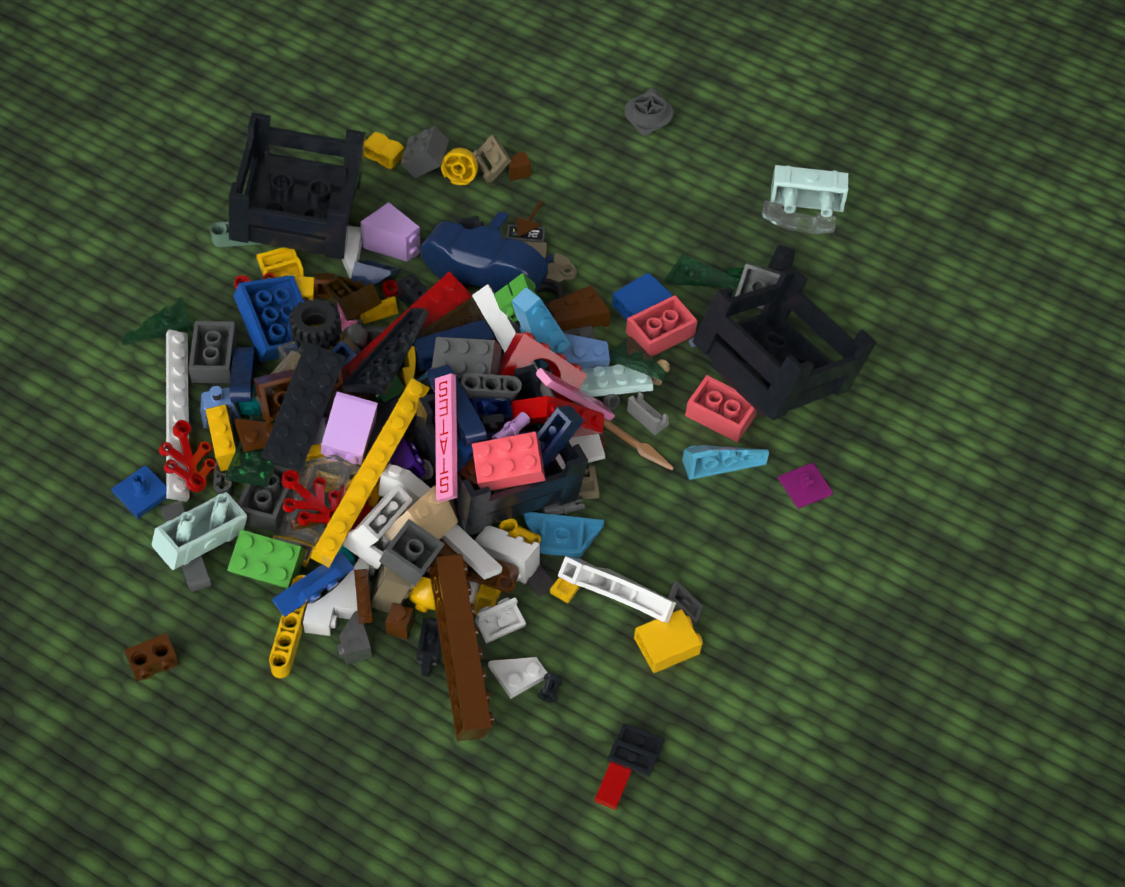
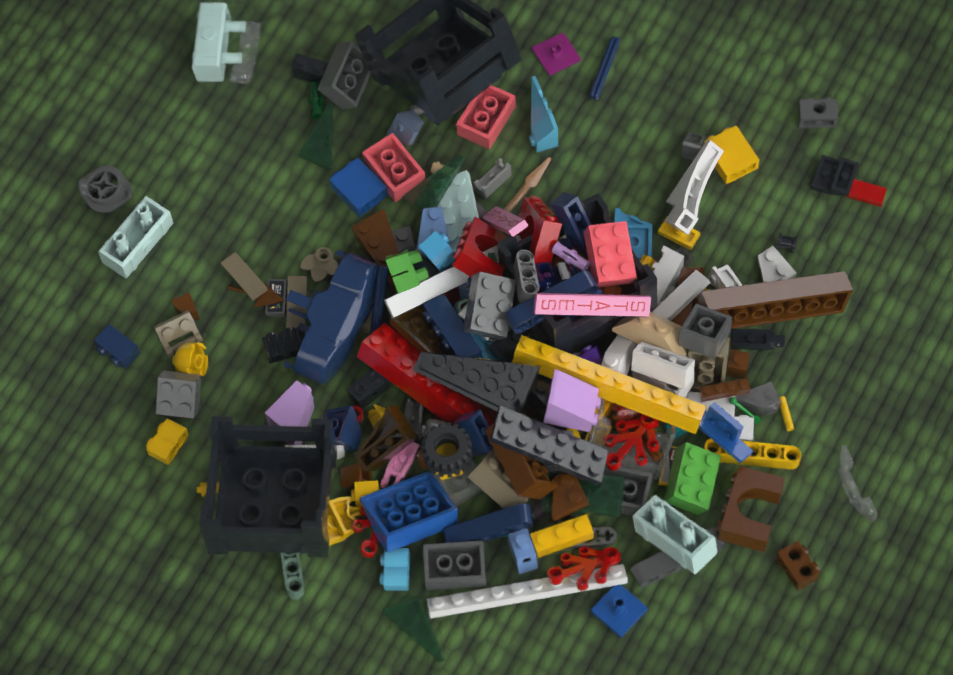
camera: 85 degrees left, 10 degrees up
none -> dark blue brick [94,324,140,369]
none -> light aqua piece [98,196,173,279]
none -> dark tan tile [221,252,268,301]
none -> medium azure brick [380,548,410,591]
none -> dark blue axle [589,36,620,100]
none -> reddish brown arch [716,466,785,553]
none -> green hinge [729,397,760,424]
none -> yellow wheel [779,396,794,431]
none -> dark grey brick [798,98,838,128]
none -> clear slope [839,445,878,522]

